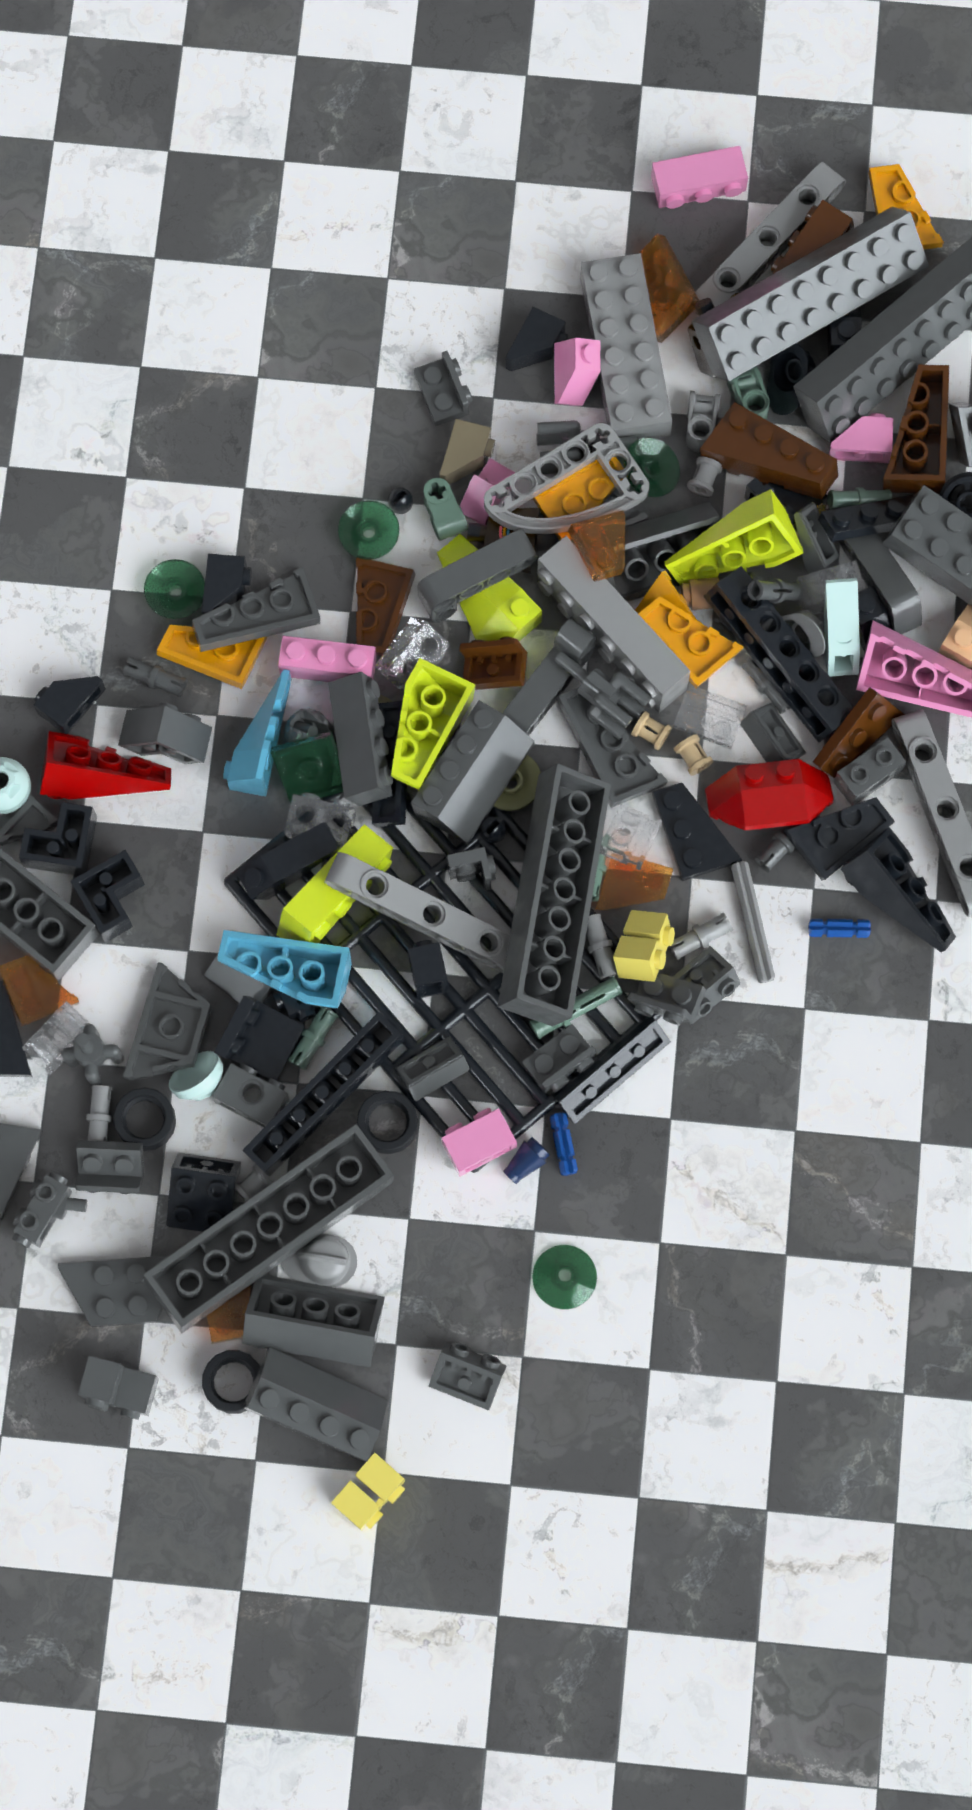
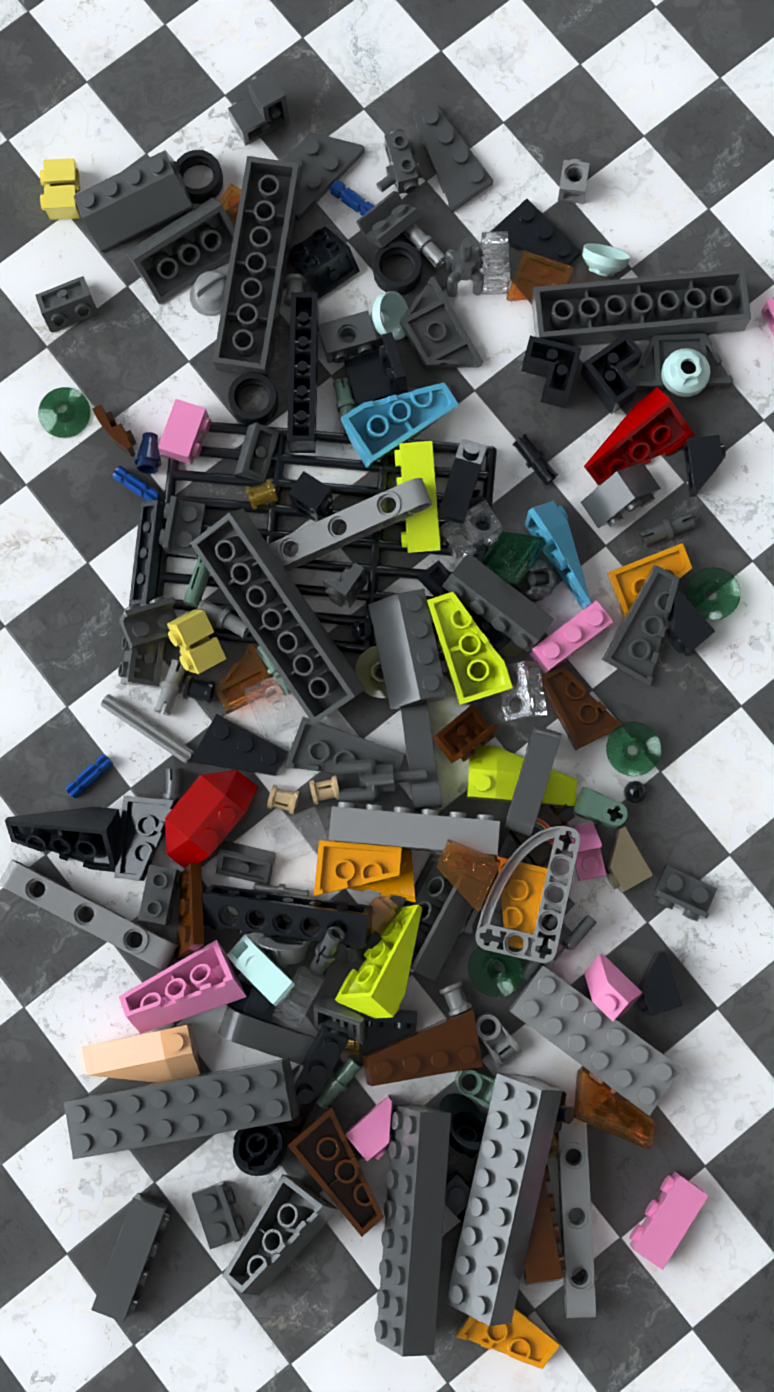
camera: 140 degrees right, 5 degrees up
none -> reddish brown slope [92,404,137,457]
none -> black bush [183,675,216,705]
none -> clear yellow bush [245,478,278,510]
none -> blue axle [330,180,374,216]
none -> black pin [512,434,558,486]

